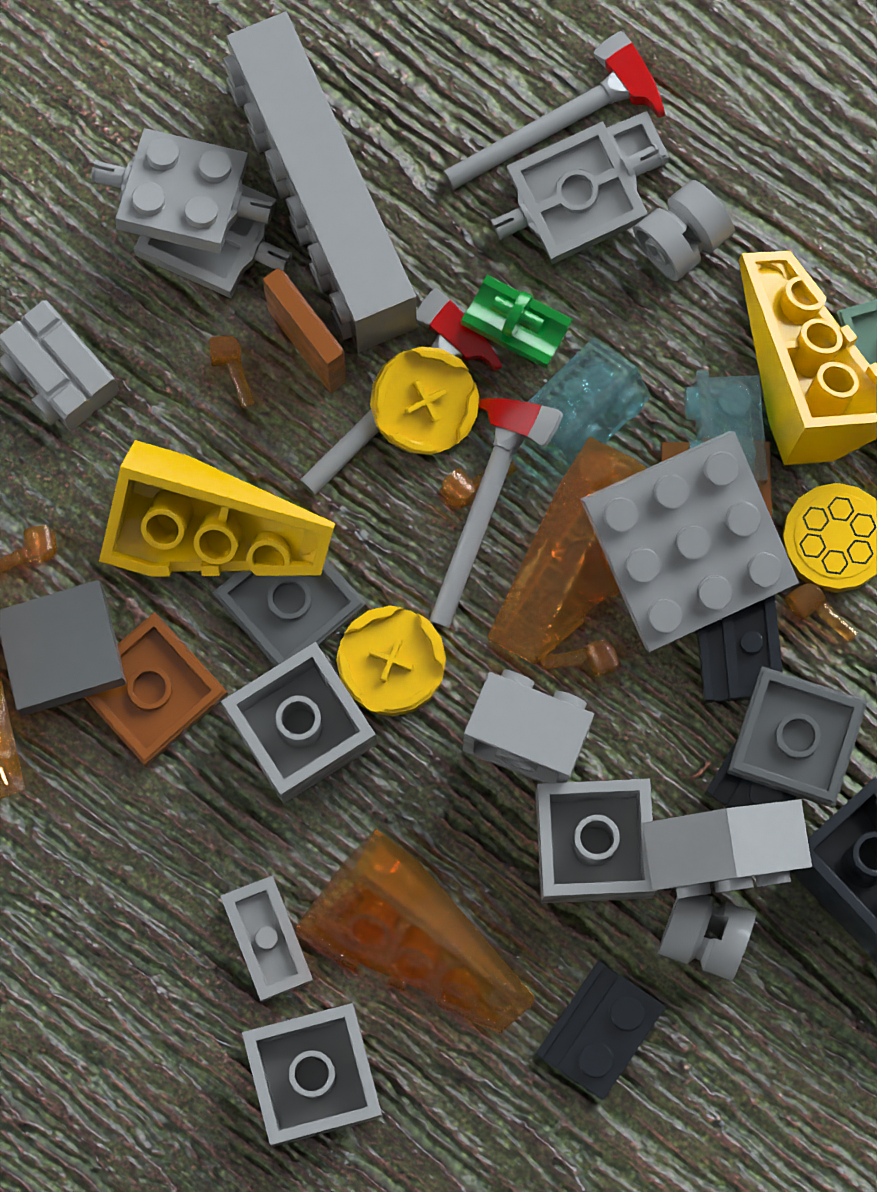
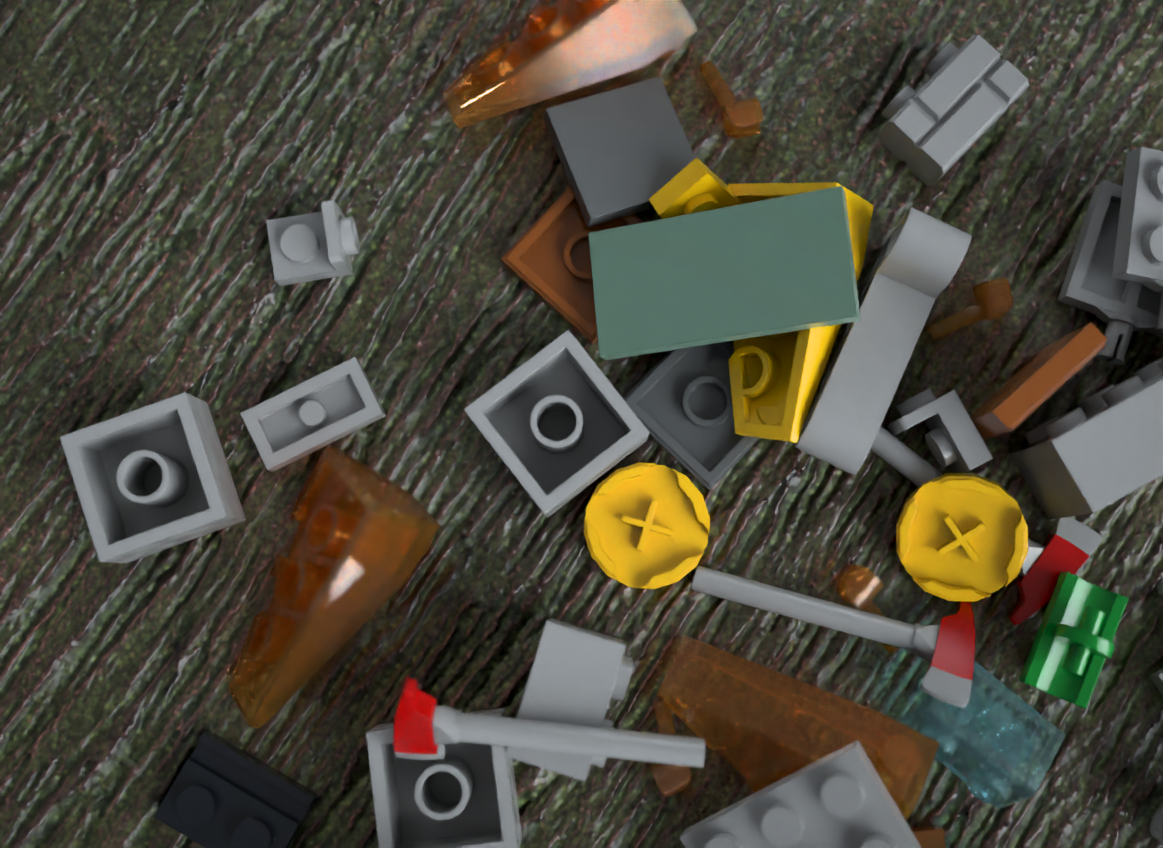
camera: 90 degrees right, 5 degrees up
none -> light grey bracket [266,200,360,286]
none -> light grey piece [393,677,705,768]
none -> sand green tile [588,186,861,360]
none -> yellow plate [649,157,738,219]
none -> light grey beam [794,207,972,475]
none -> light grey bracket [887,388,993,473]

